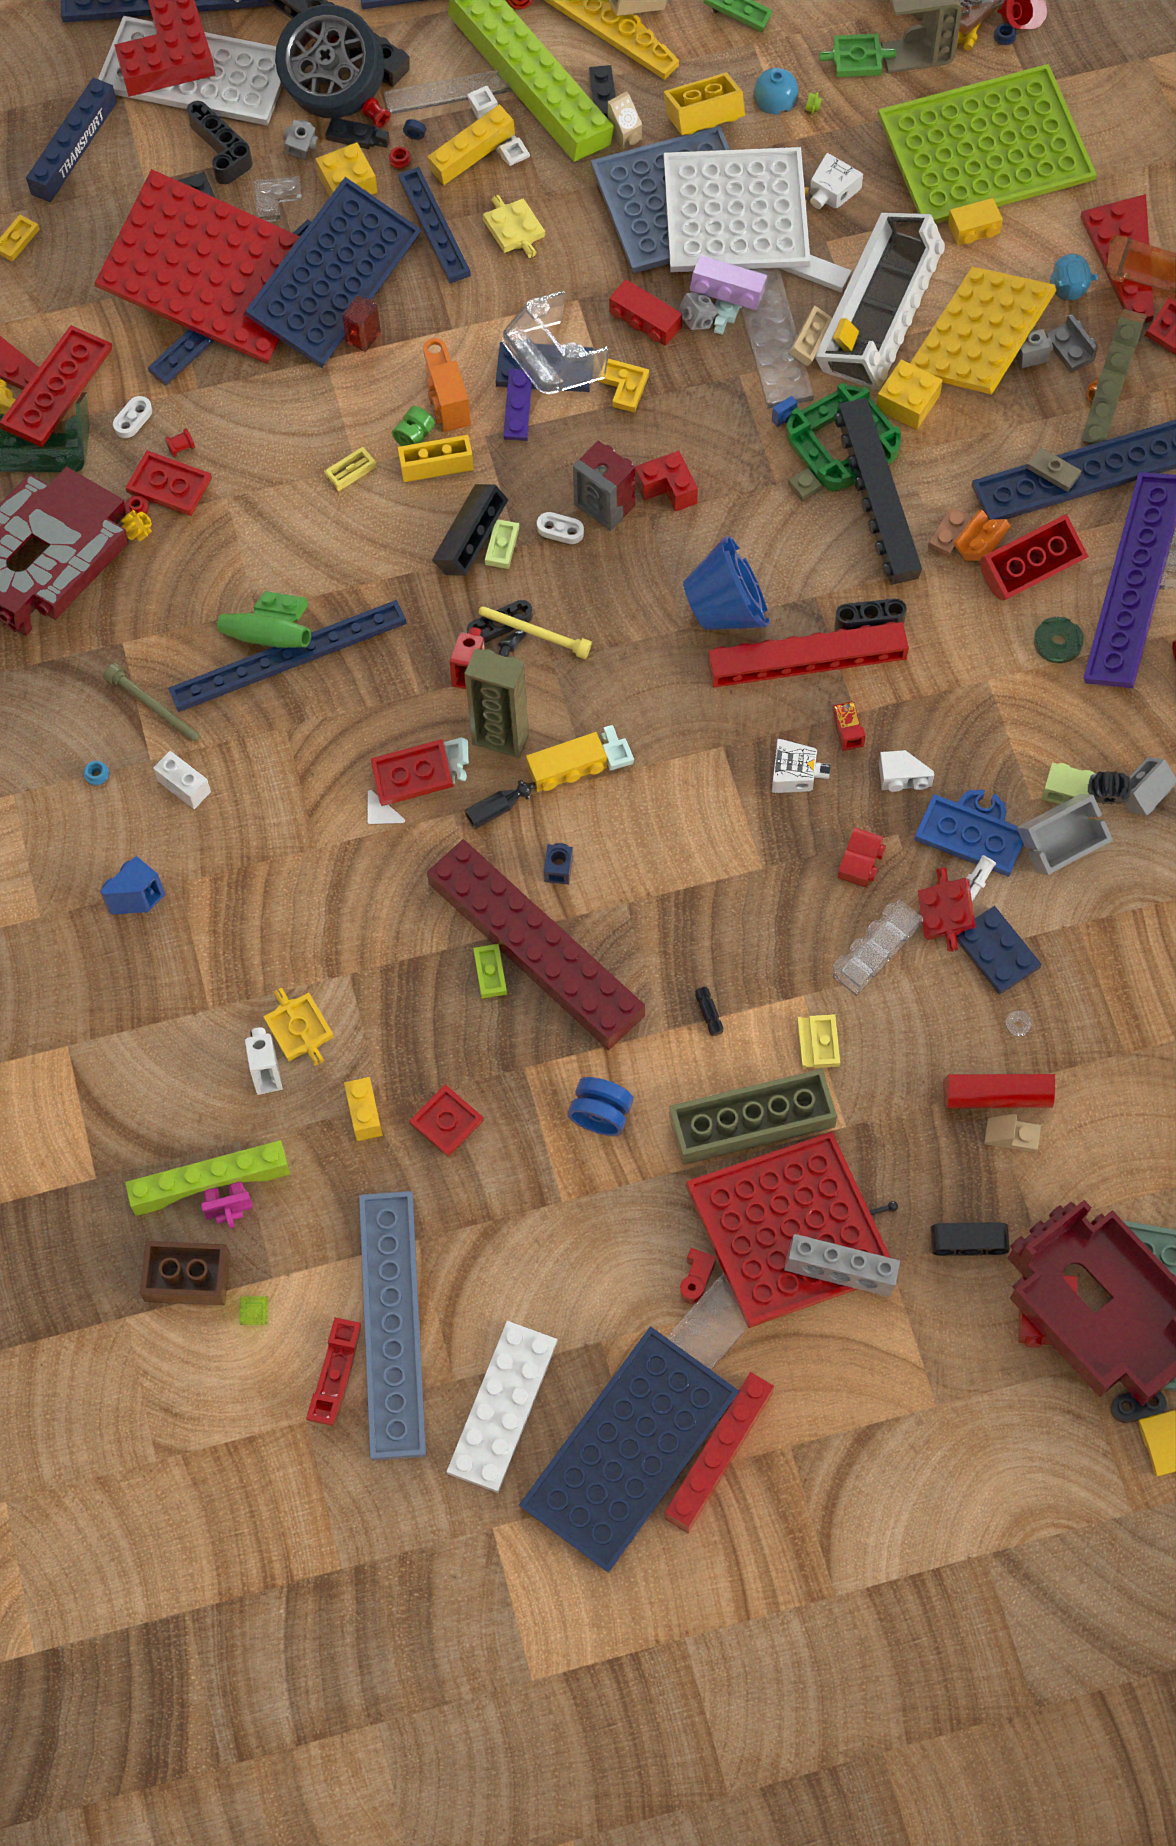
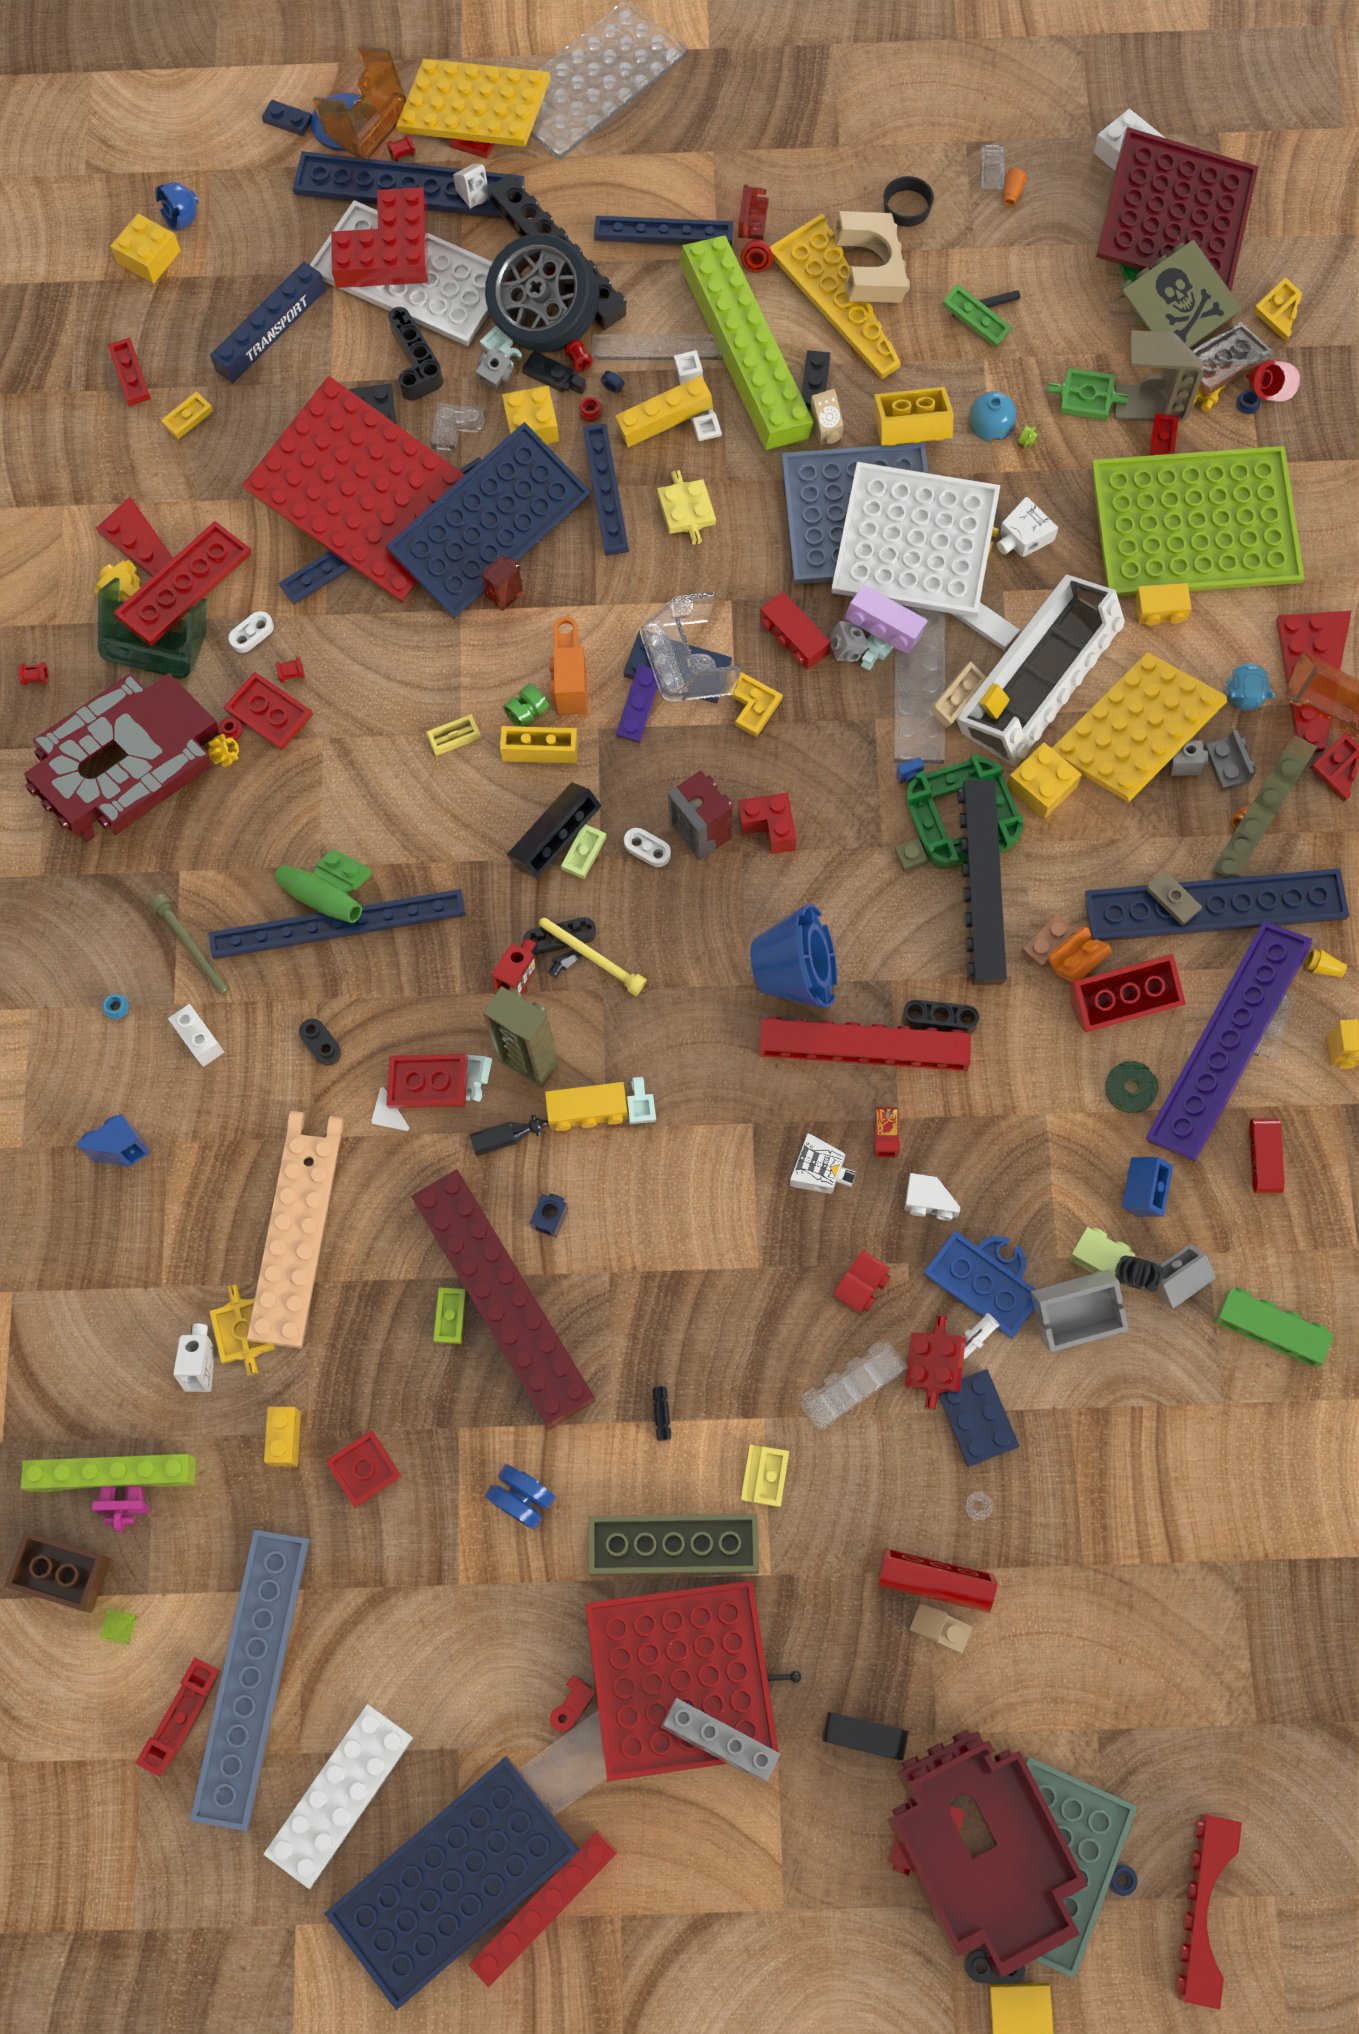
camera: 15 degrees right, 5 degrees up
none -> light nougat hinge [247,1111,344,1348]
none -> black plate [299,1019,341,1066]
none -> light aqua plate [480,326,522,369]
none -> blue brick [1122,1157,1173,1217]
none -> red plate [1149,413,1179,456]

